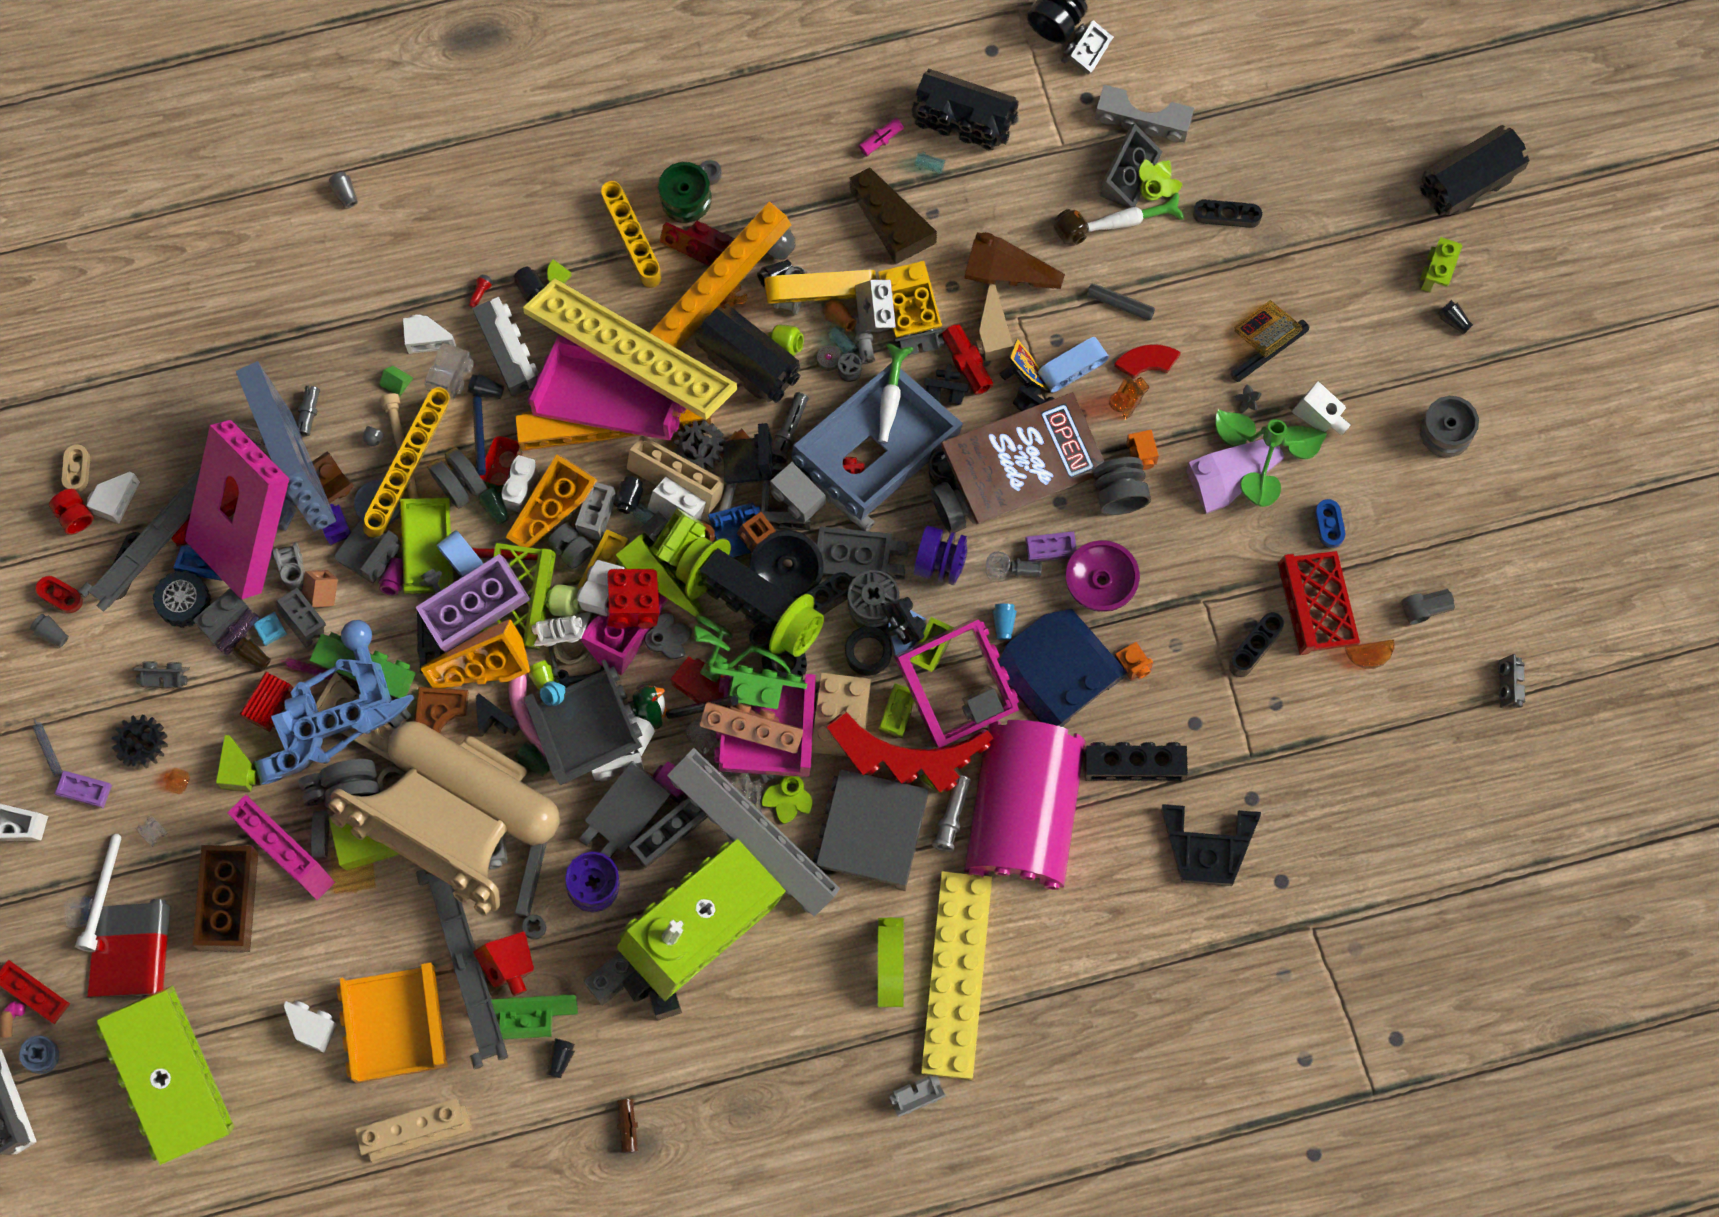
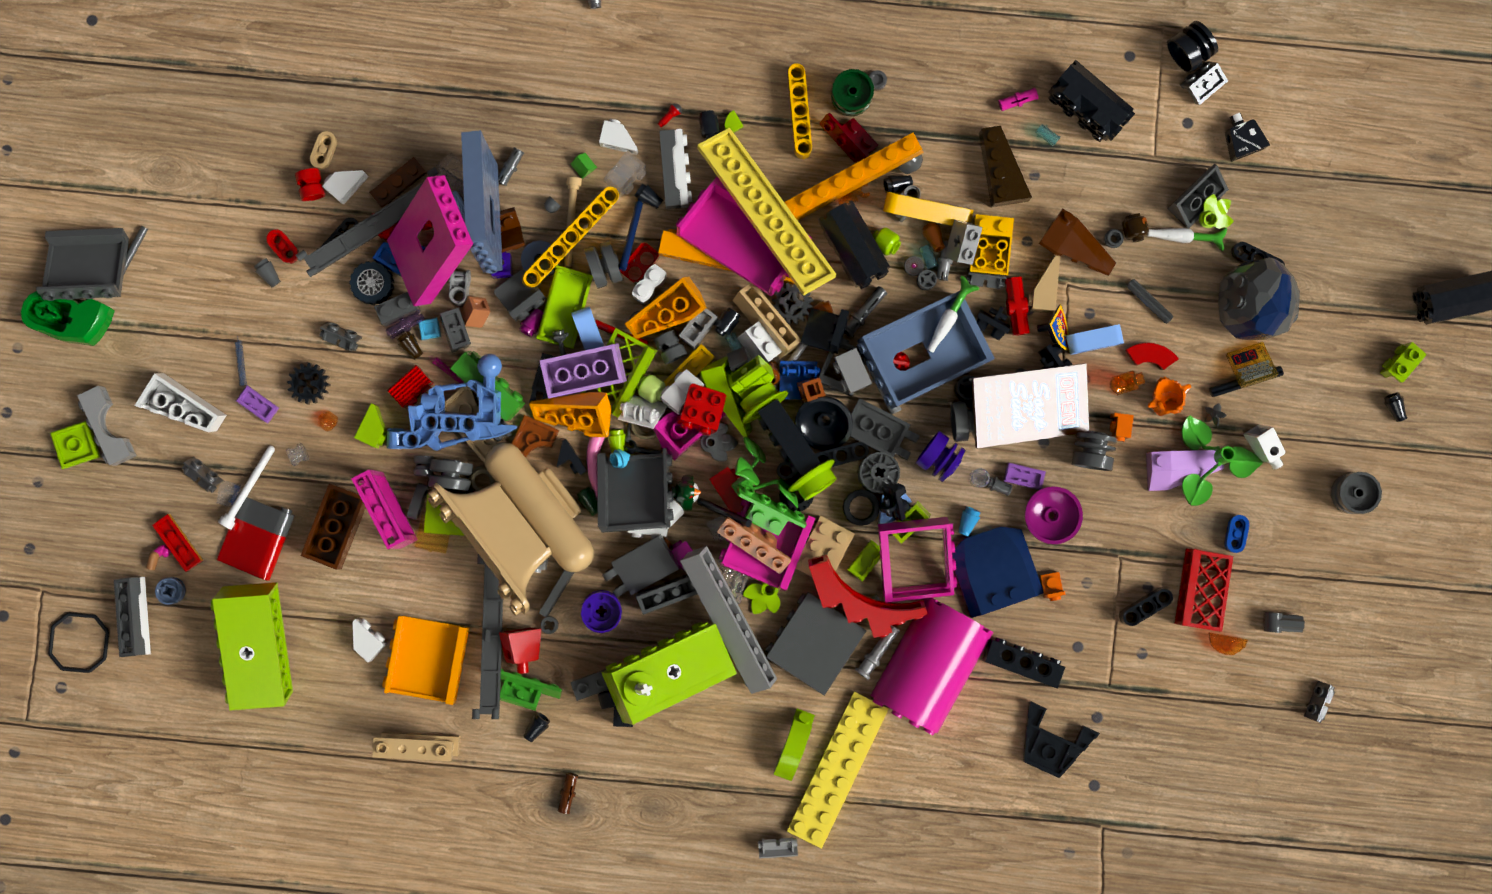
camera: 10 degrees right, 15 degrees up
clear green cone [478,487,510,525] -> none
dark grey brick [962,686,1004,723] -> none
light grey arch [1095,85,1194,143] -> none
none -> flat silver hinge [182,457,224,493]
none -> reddish brown plate [369,157,427,208]
none -> dark grey plate [1104,229,1124,248]
none -> orange hair [1148,377,1191,416]
none -> dark grey rock [1218,257,1300,340]
none -> black torso [1225,113,1270,162]

